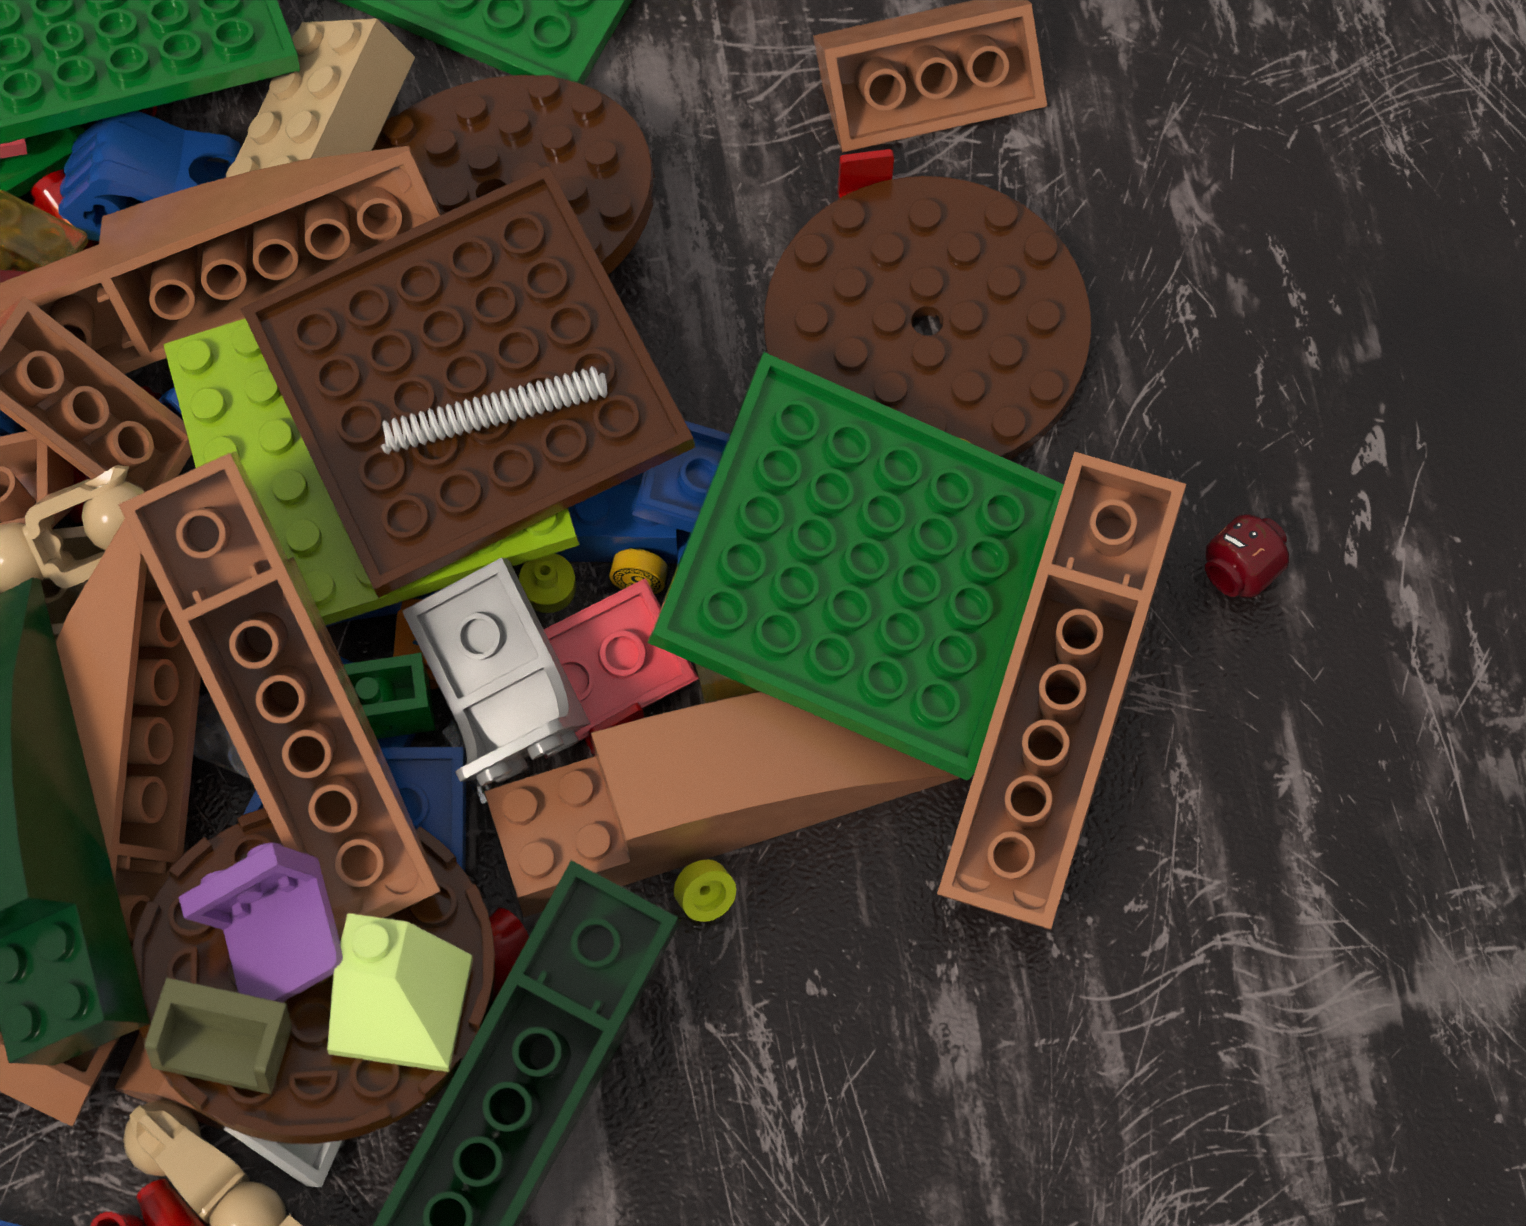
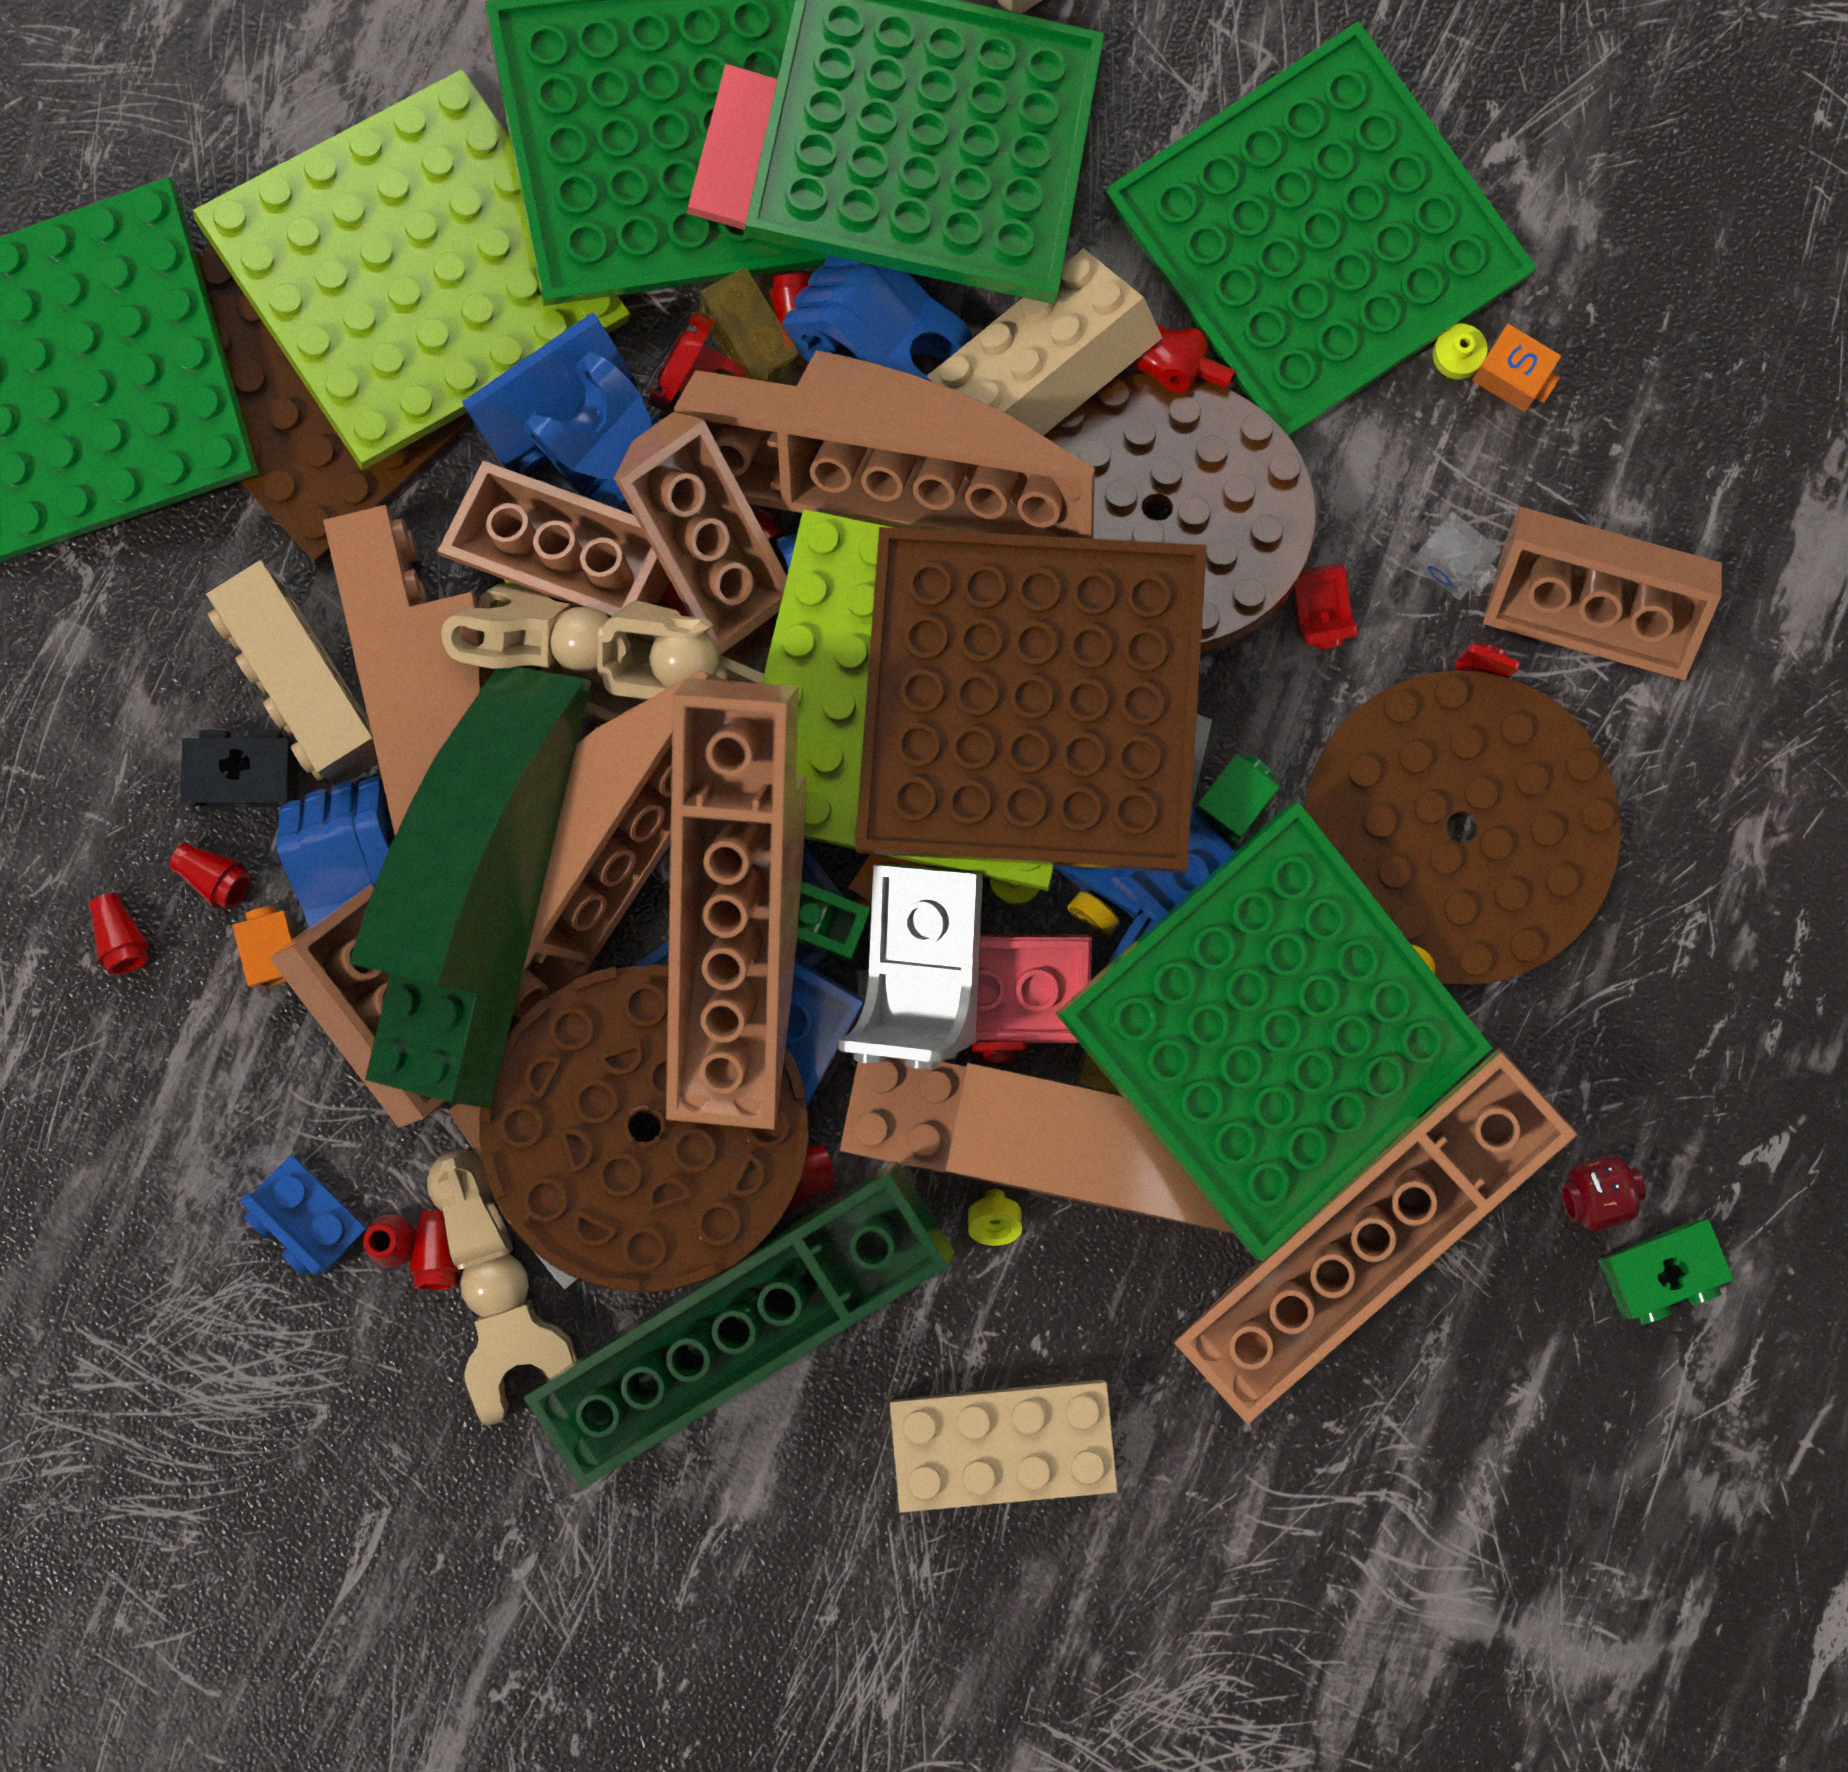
camera: 30 degrees right, 15 degrees up
olive panel [145,978,292,1094] -> none
medium lavender bracket [179,843,343,1002] -> none
yellowish green slope [327,913,473,1072] -> none
white piece [381,366,607,454] -> none
none -> tan brick [890,1380,1117,1513]
none -> red piece [1133,323,1235,393]
none -> green brick [1195,754,1280,848]
none -> red bracket [1292,562,1359,649]
none -> clear brick [1412,511,1501,601]
none -> green brick [1598,1219,1734,1325]

